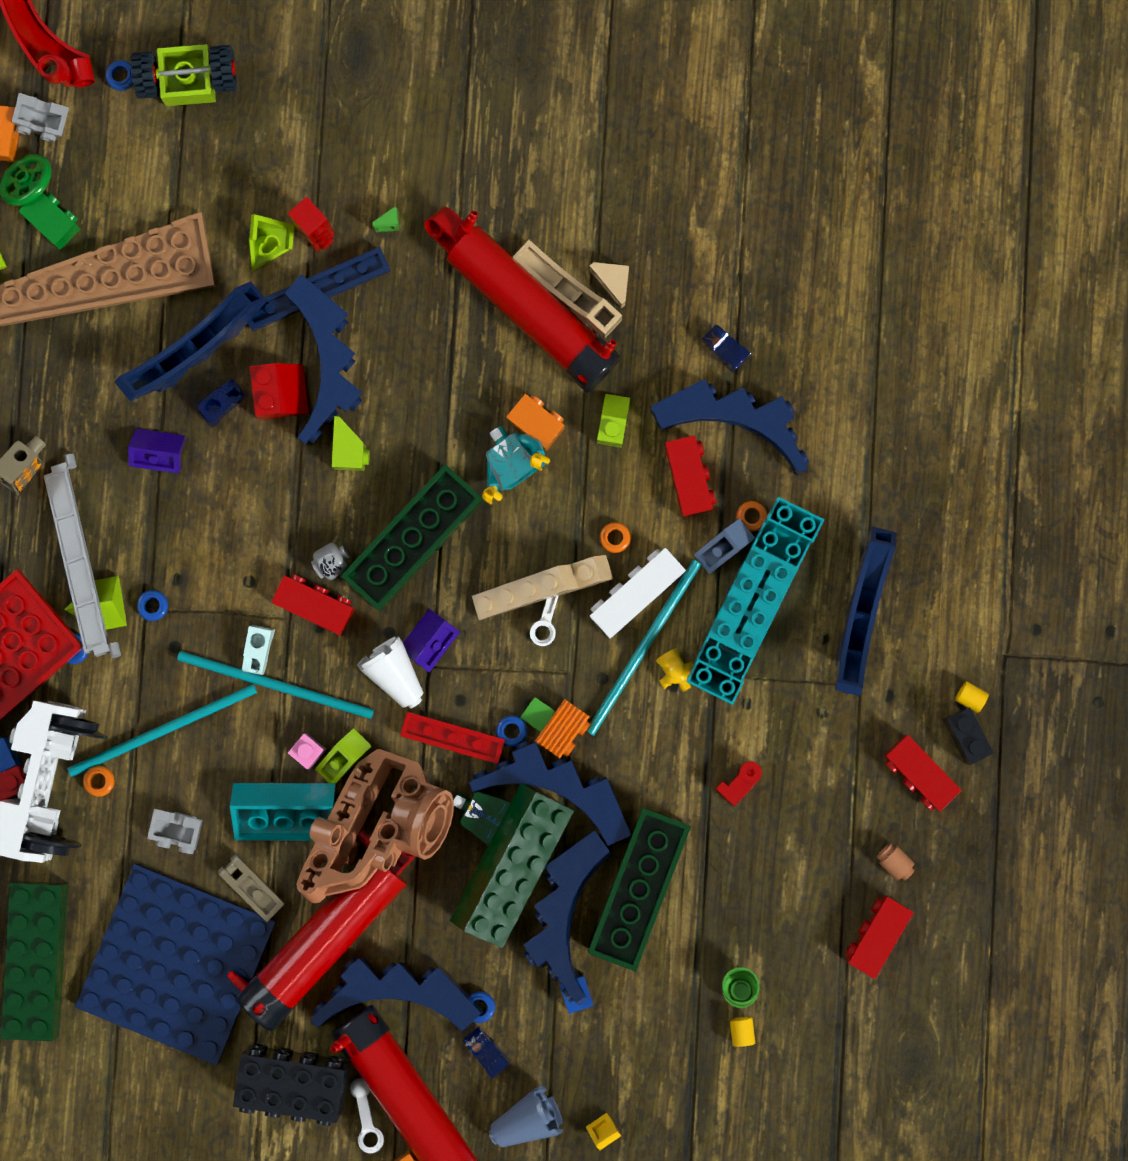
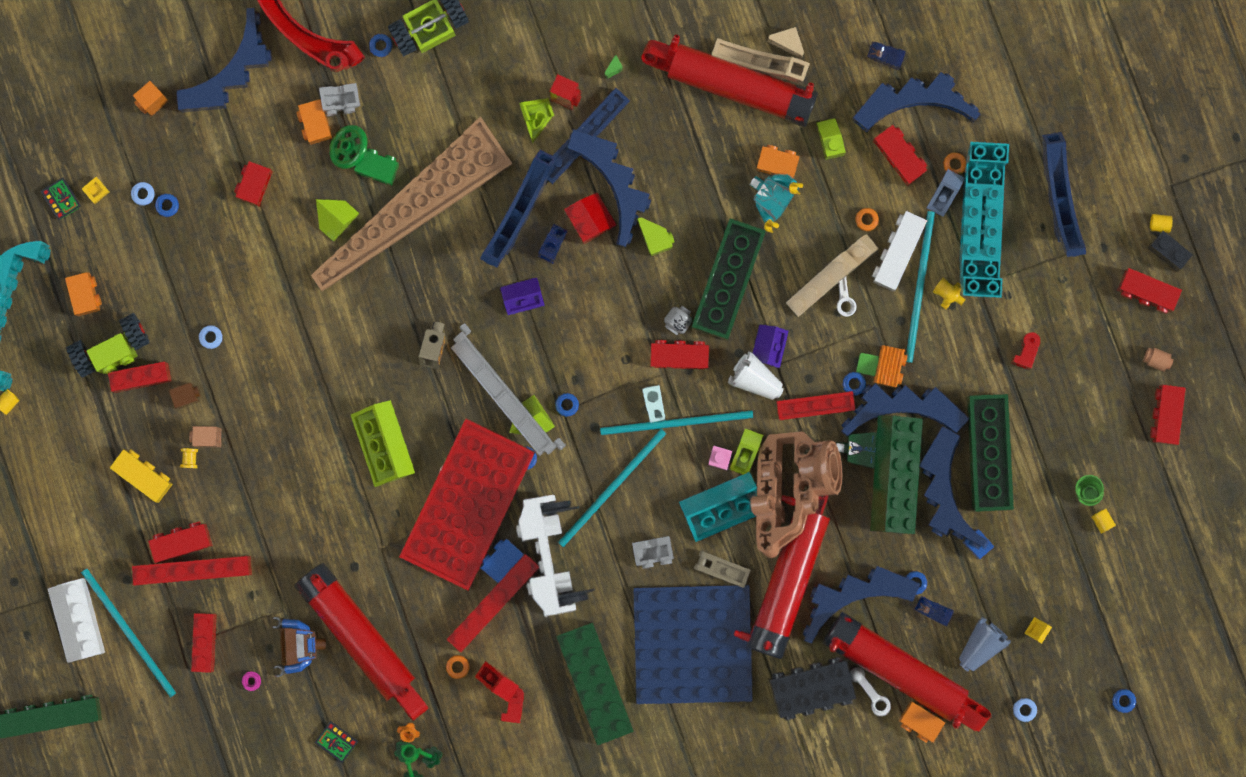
camera: 25 degrees left, 0 degrees up
orange piece [83,765,115,797] -> none

